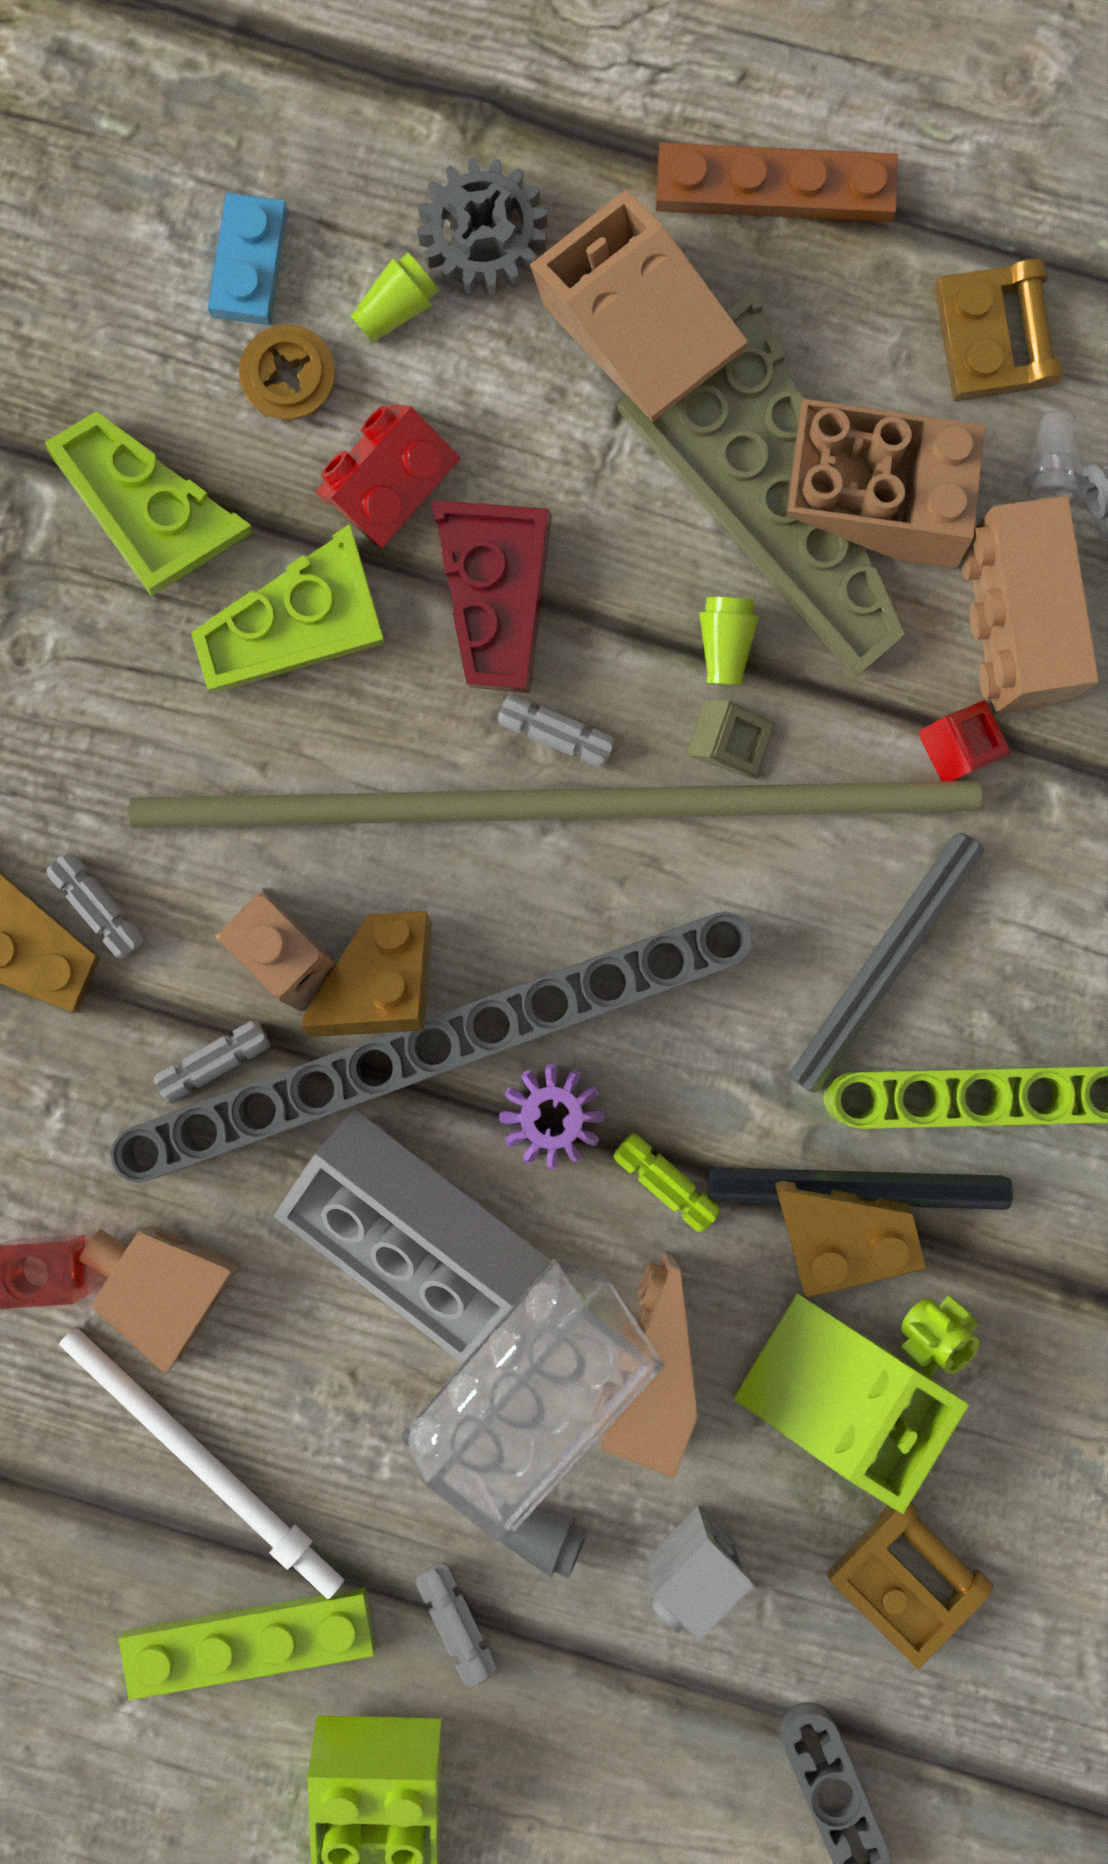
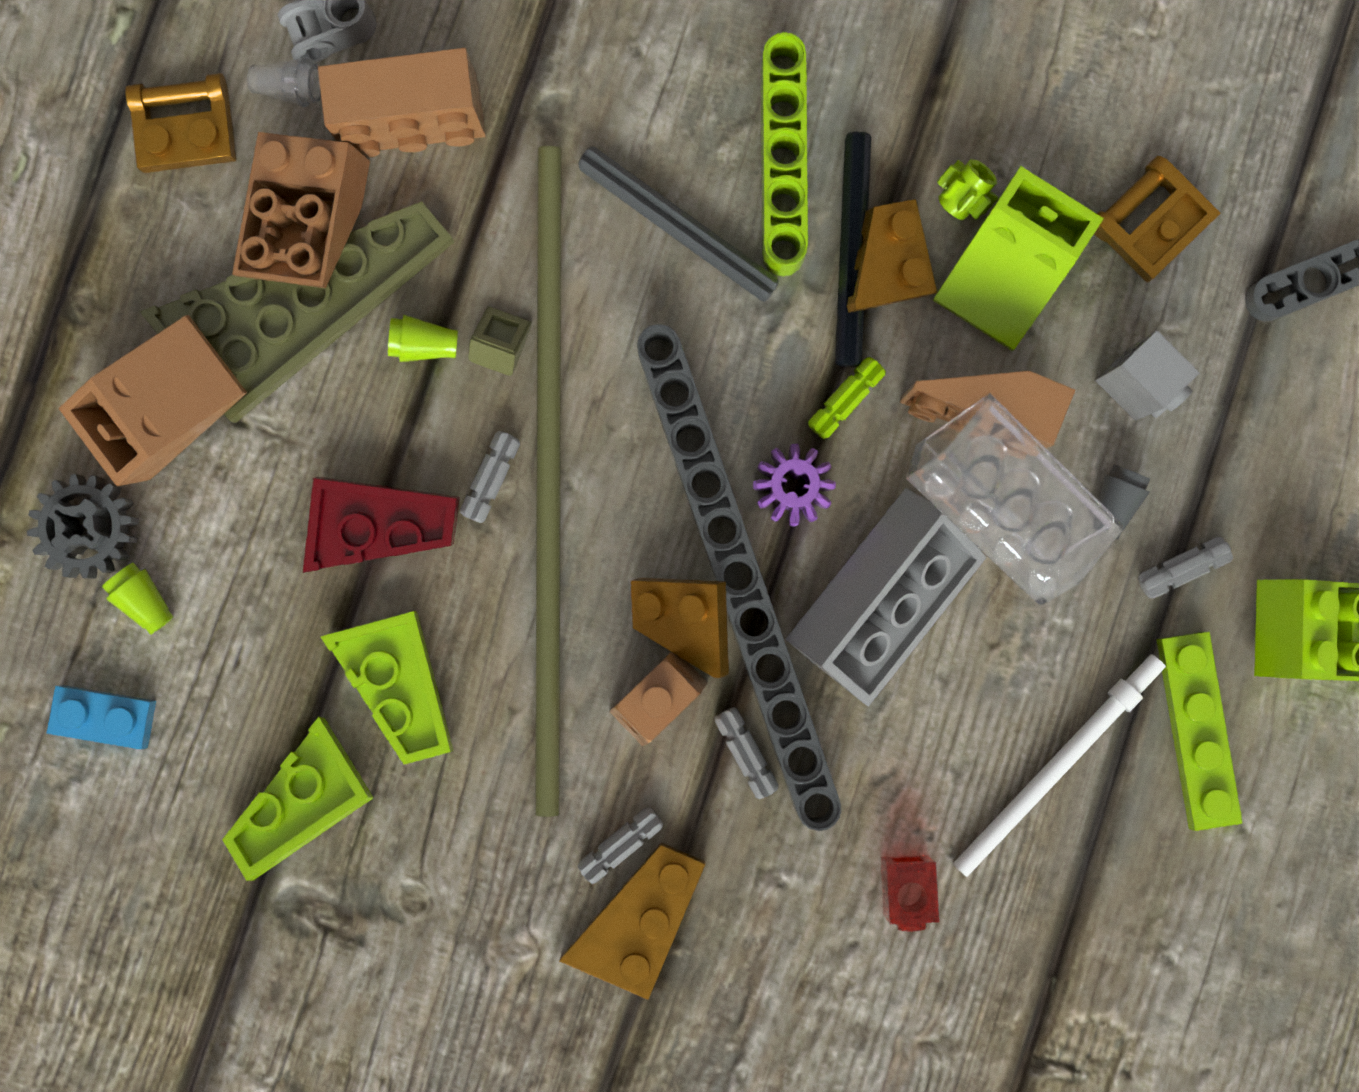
camera: 85 degrees left, 0 degrees up
medium nougat torso [79,1225,241,1373] -> none
pearl gold gear [239,324,336,423] -> none
red bracket [315,404,461,548] -> none
dark orange plate [656,142,898,222] -> none
red slope [919,700,1011,781] -> none

